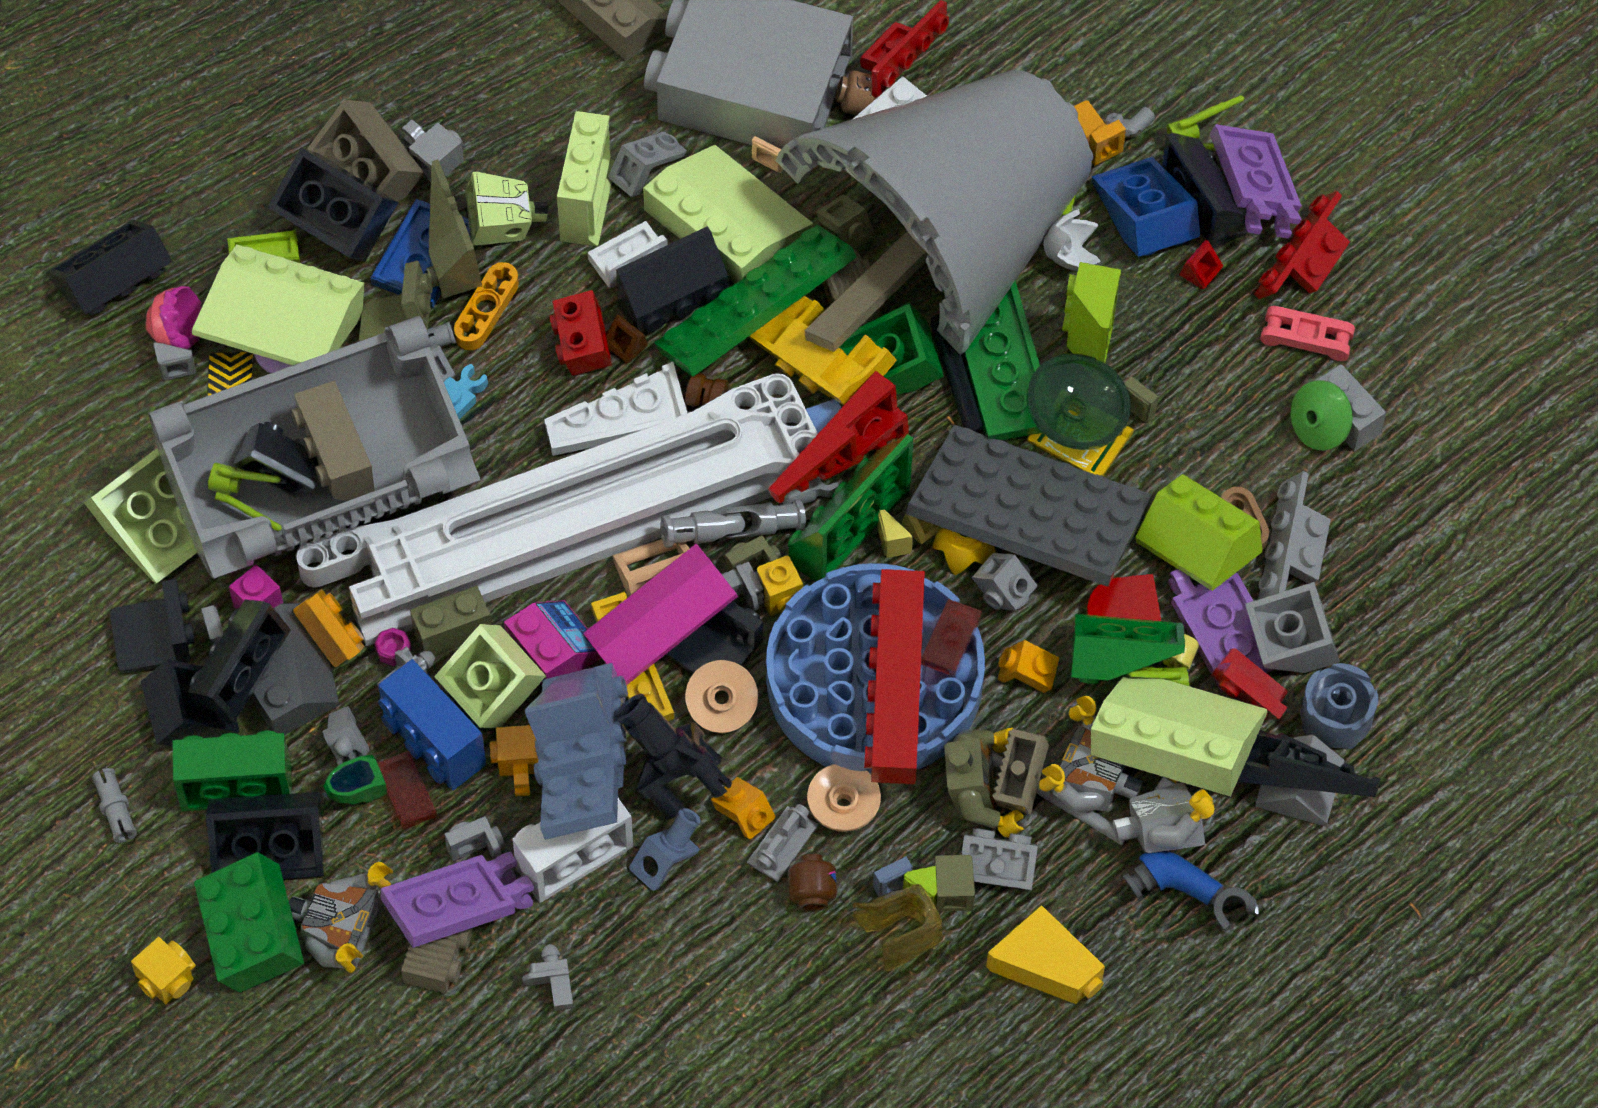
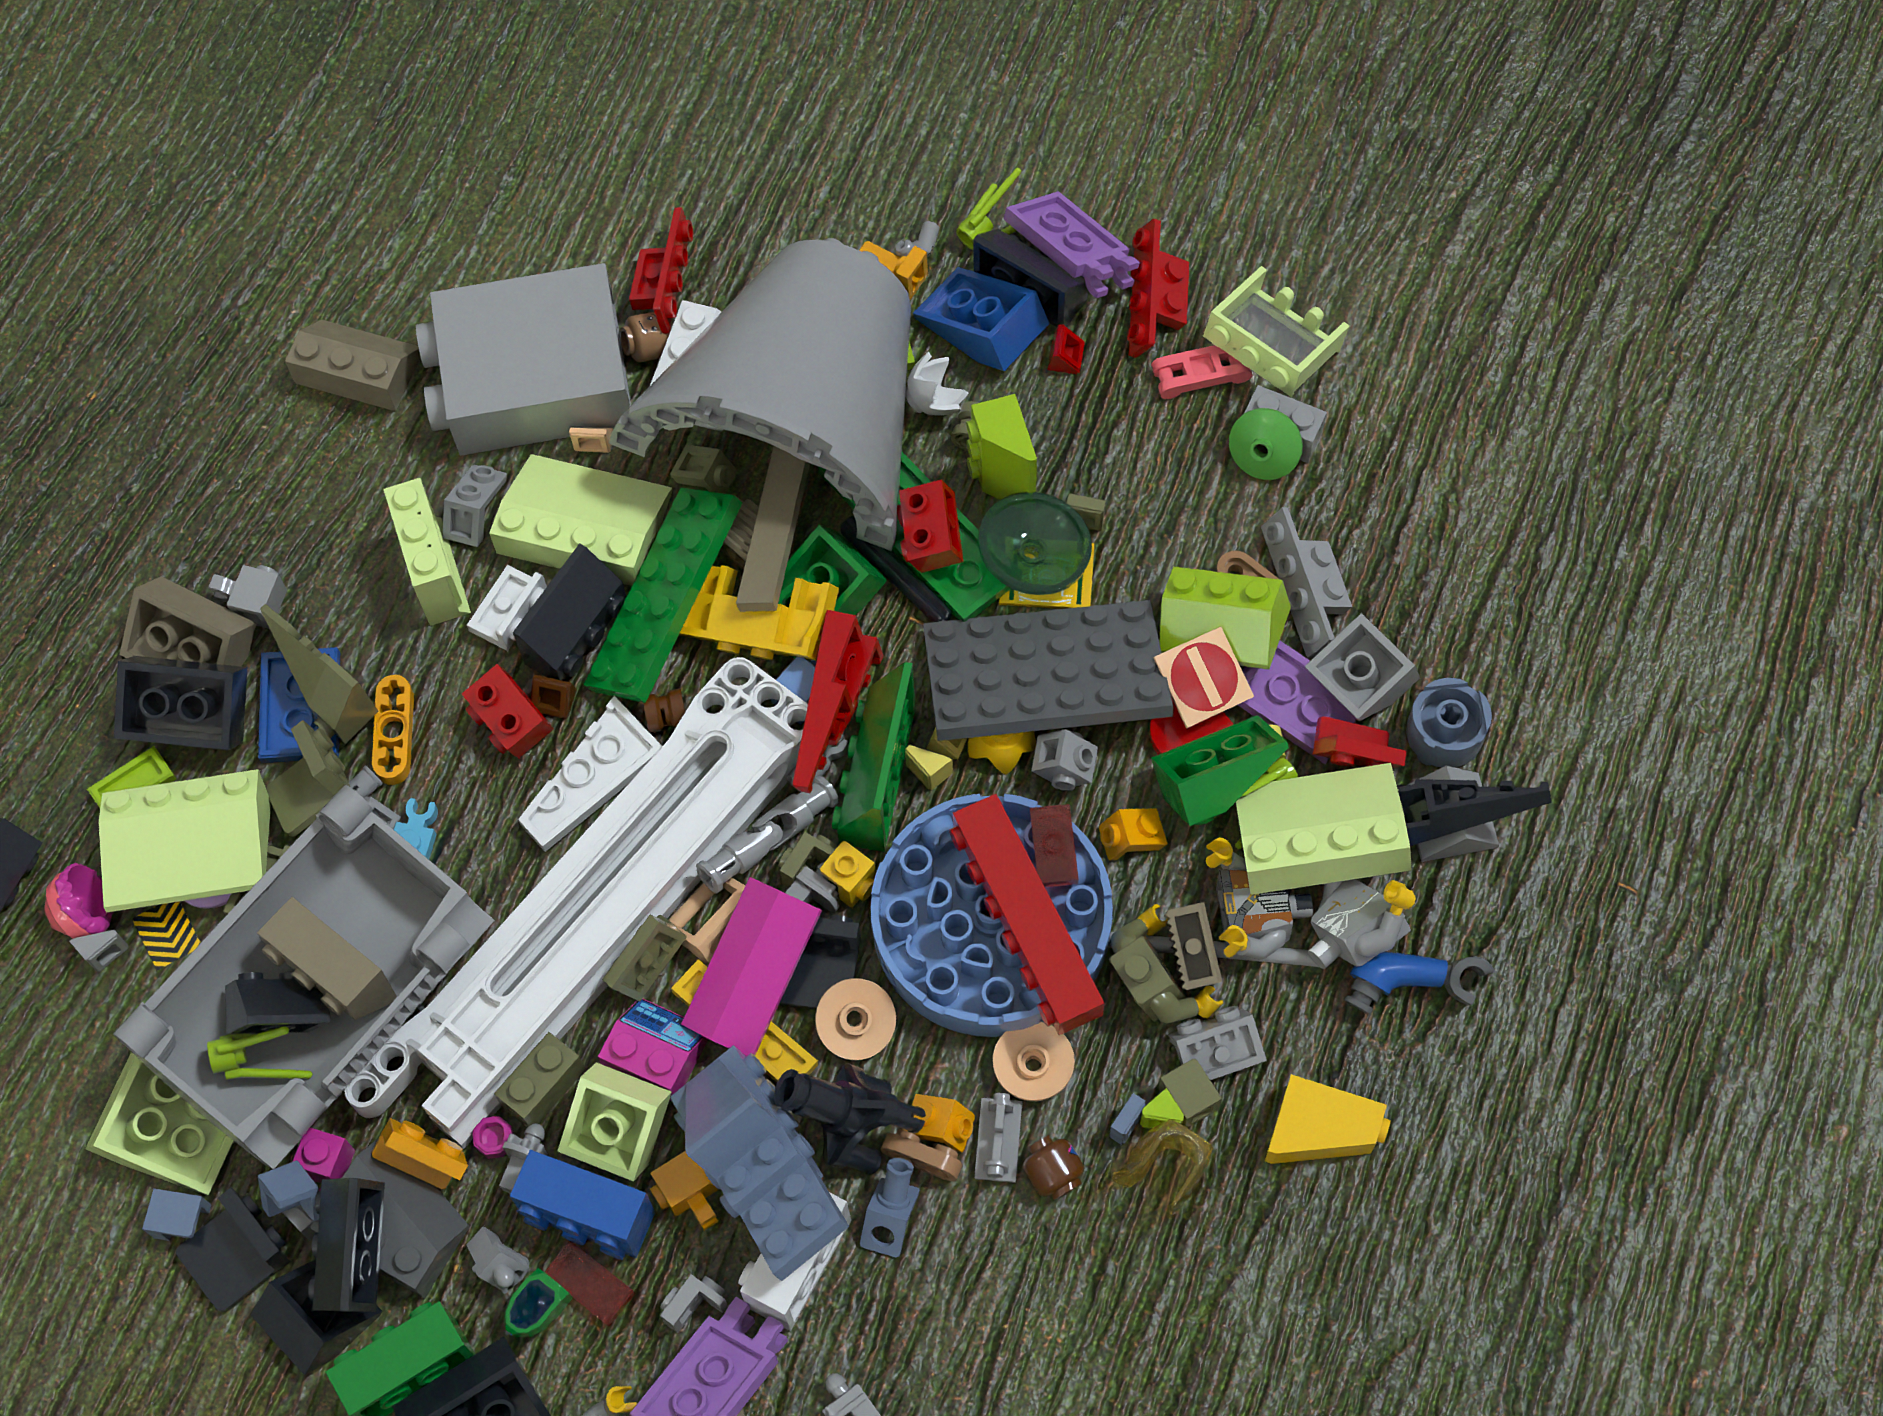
camera: 25 degrees left, 5 degrees up
yellowish green torso [465,172,548,245] -> none
none -> sand blue panel [142,1188,211,1241]
none -> sand blue panel [258,1160,319,1221]
none -> olive bracket [602,914,687,1001]
none -> medium nougat plate [880,1129,963,1181]
none -> red brick [897,480,964,573]
none -> piece [1153,627,1254,728]
none -> yellowish green window [1203,266,1350,397]

